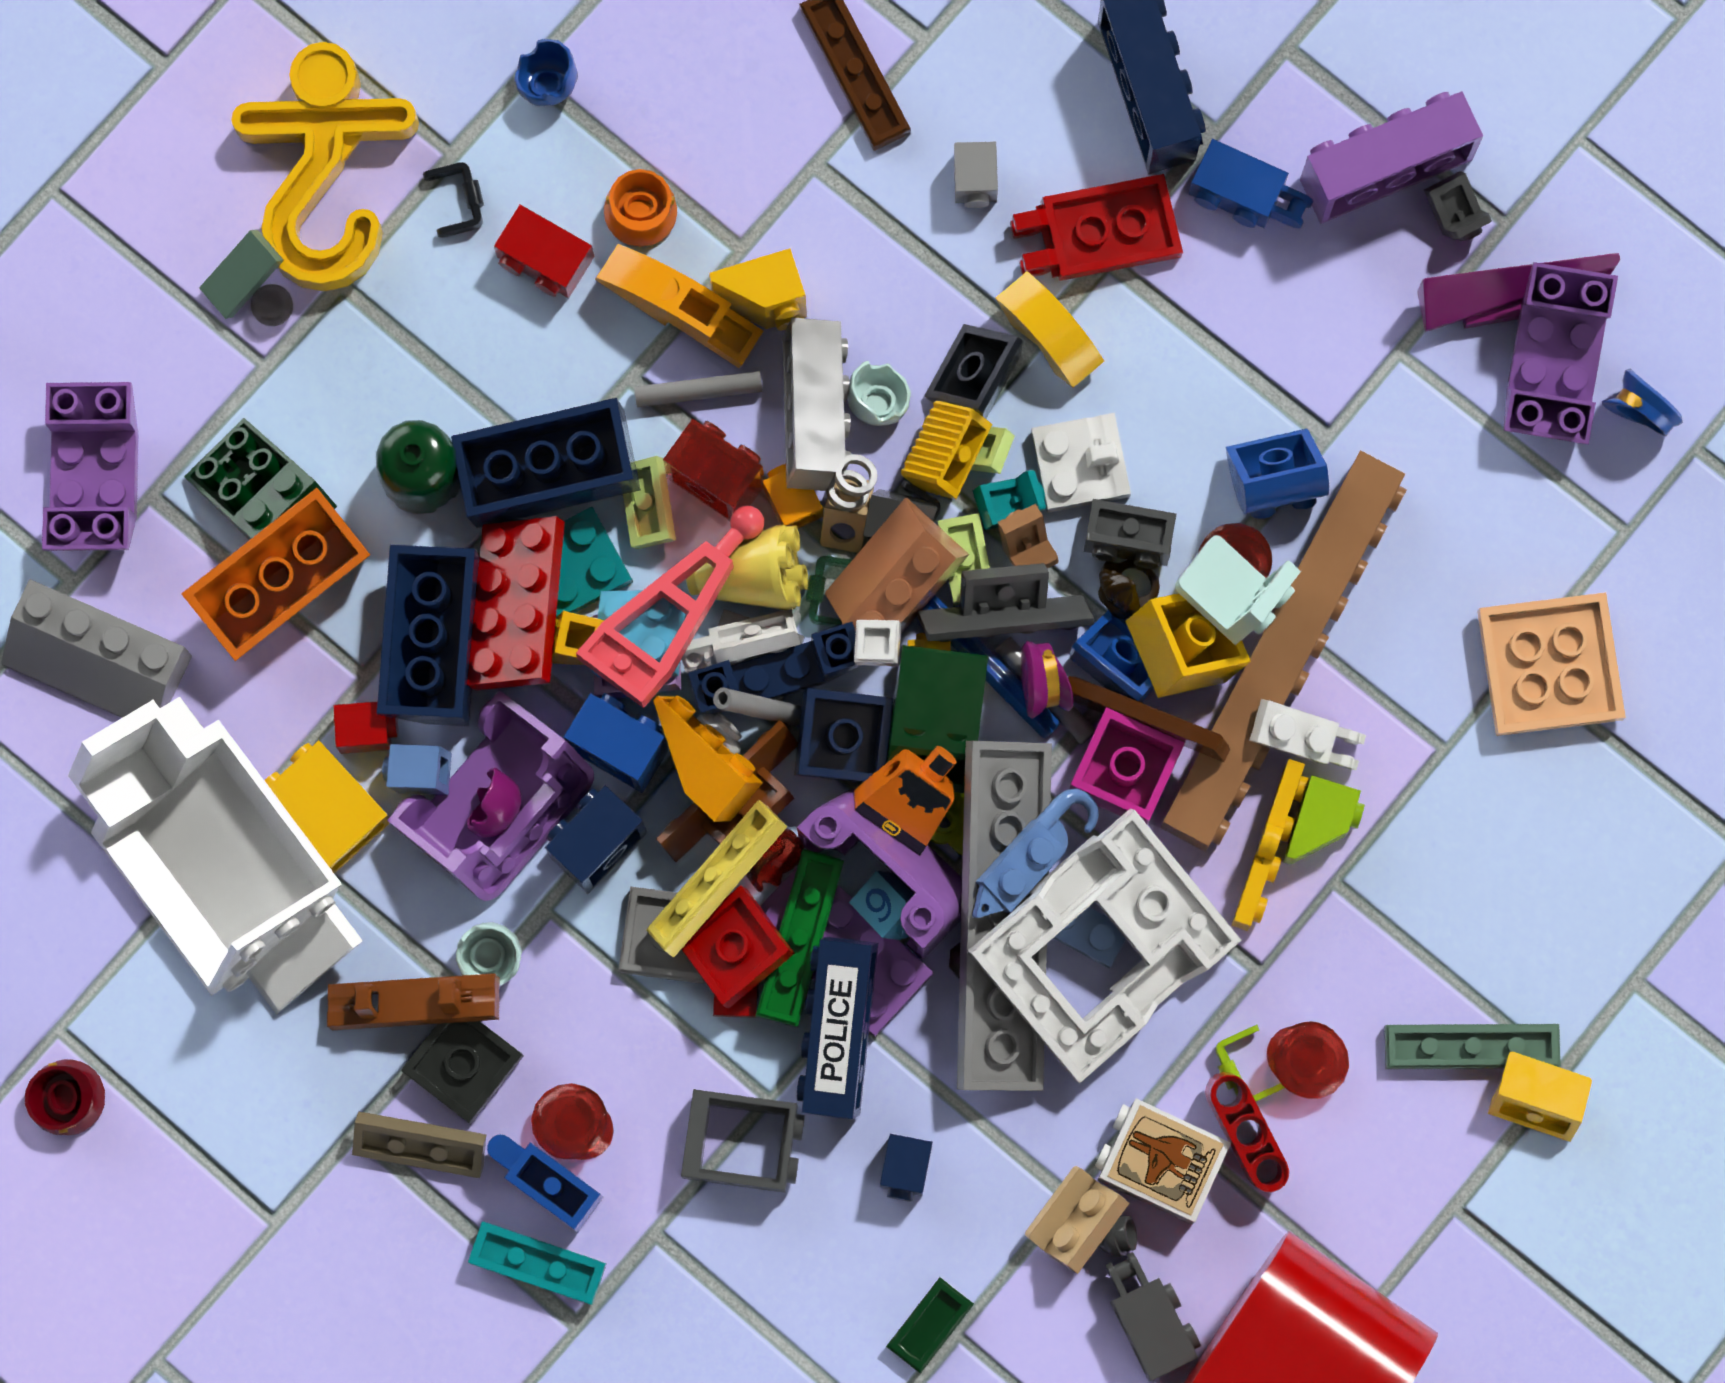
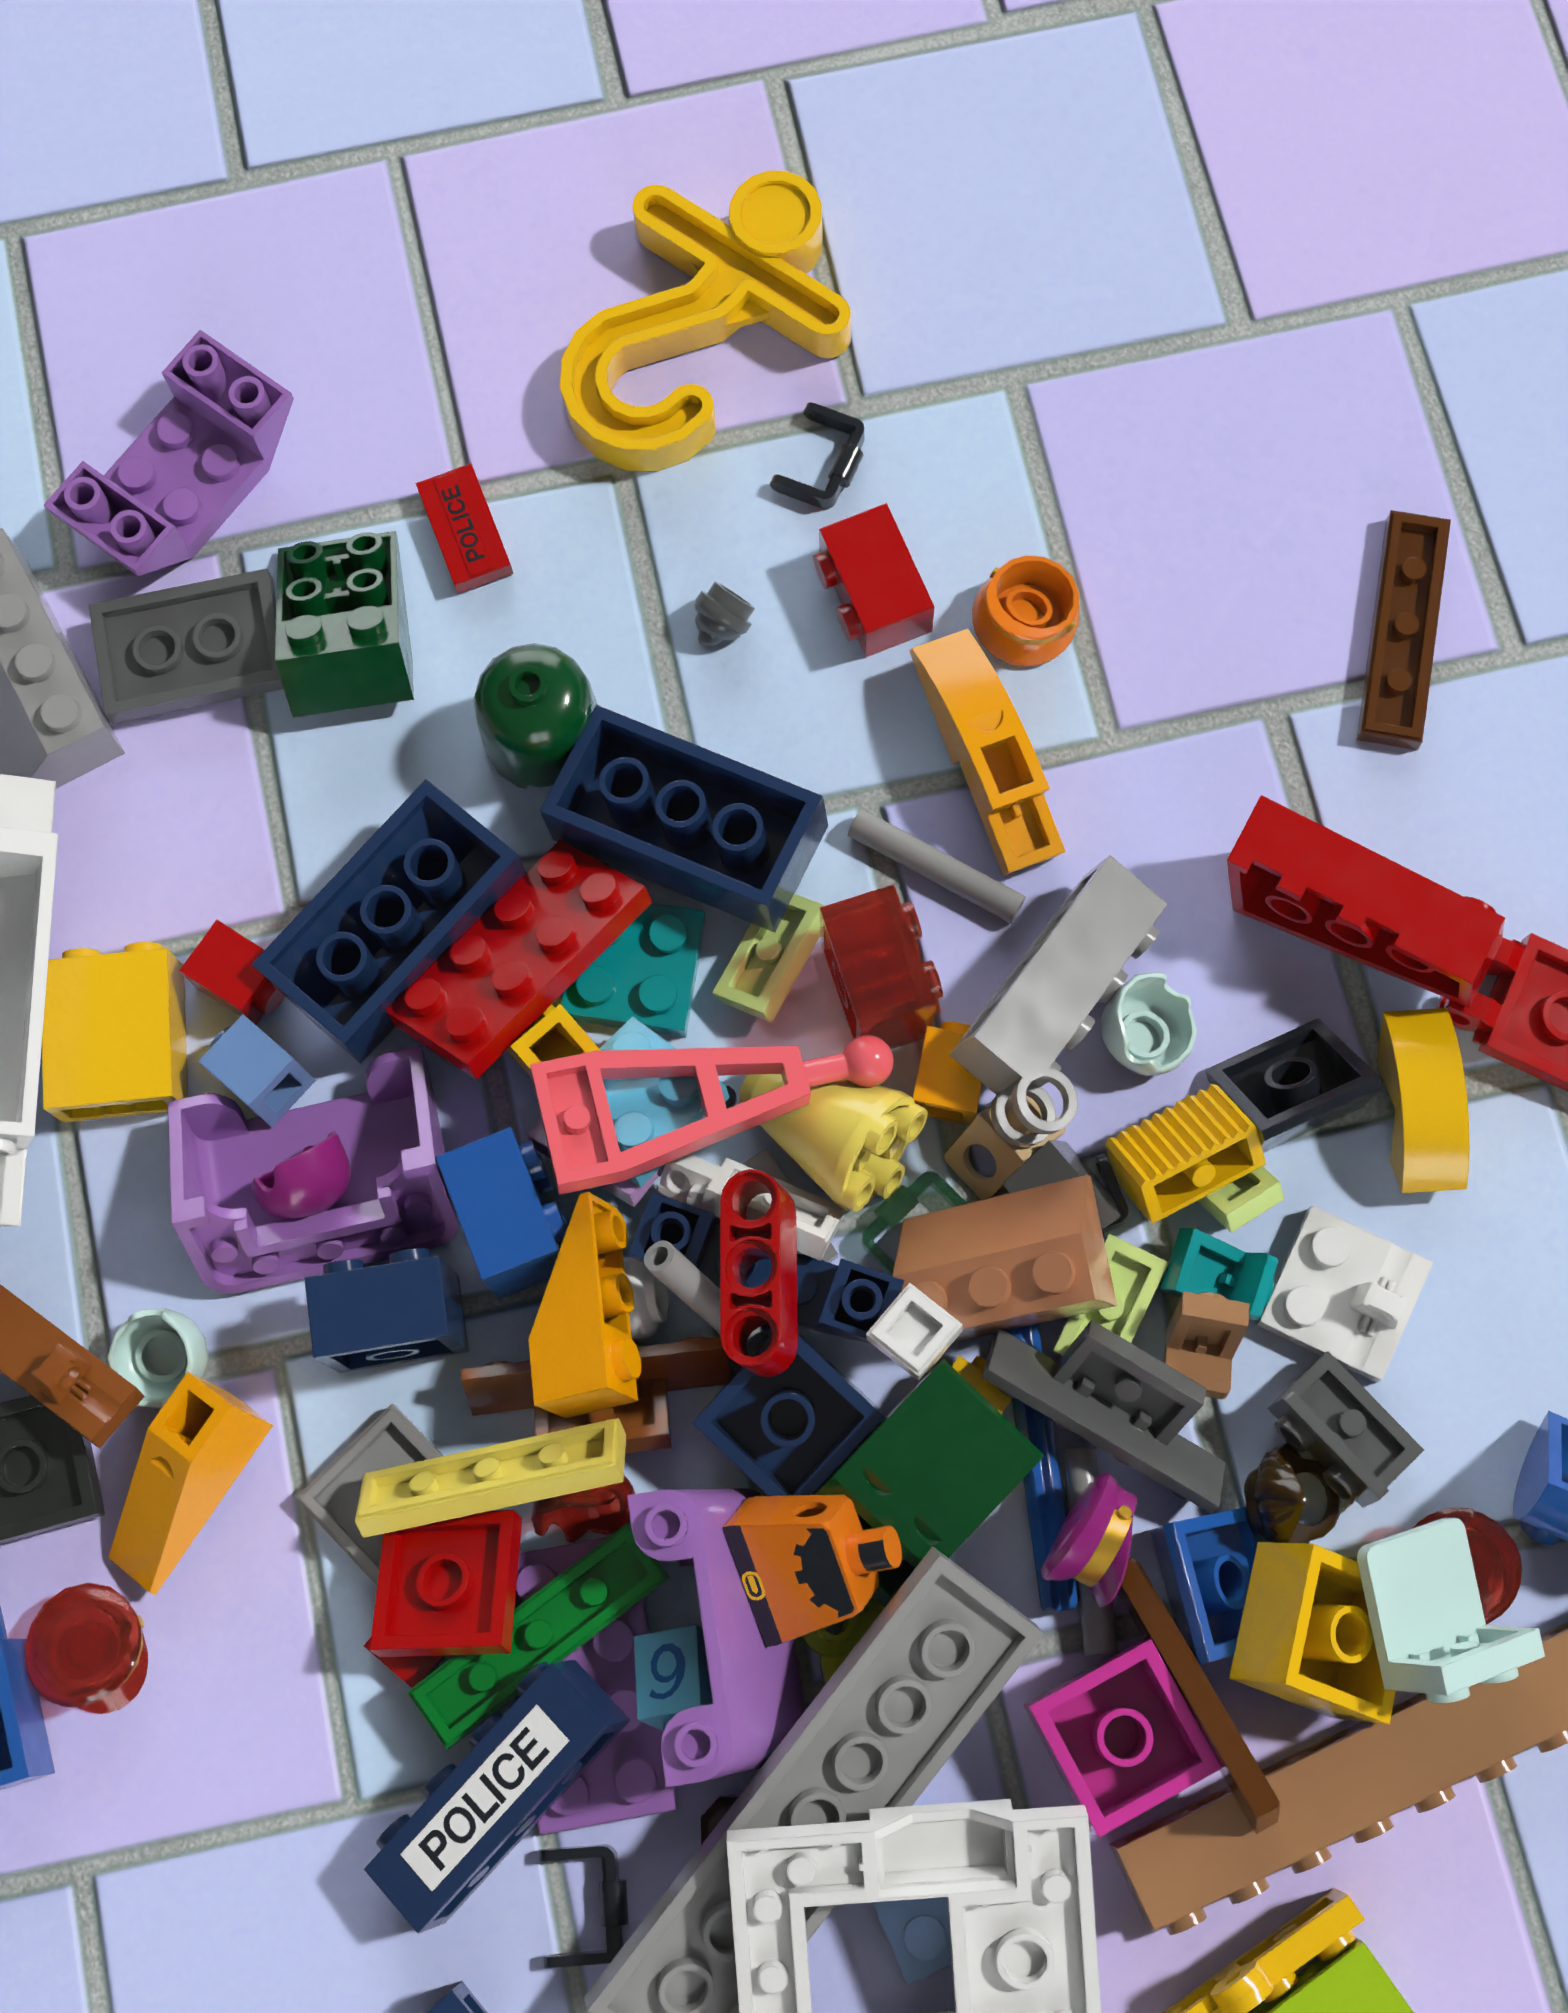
camera: 40 degrees right, 5 degrees down
orange slope [181,487,370,661] -> none
sand green tile [199,230,284,319] -> none
clear smoke plate [251,284,293,326] -> none
blue hair [514,39,578,106] -> none
dark grey window [681,1089,805,1193] -> none
yellow slope [709,248,807,331] -> none
light grey brick [954,141,998,208] -> none
medium blue plate [972,788,1099,918] -> none
white hinge [1249,699,1366,770] -> none
none -> dark grey plate [88,568,283,724]
none -> light orange slope [108,1372,273,1595]
none -> red tile [415,463,514,594]
none -> black piece [539,1844,629,1968]
none -> dark grey plate [694,581,755,646]
none -> red beam [720,1169,798,1377]
none -> red wedge [1227,795,1505,1008]

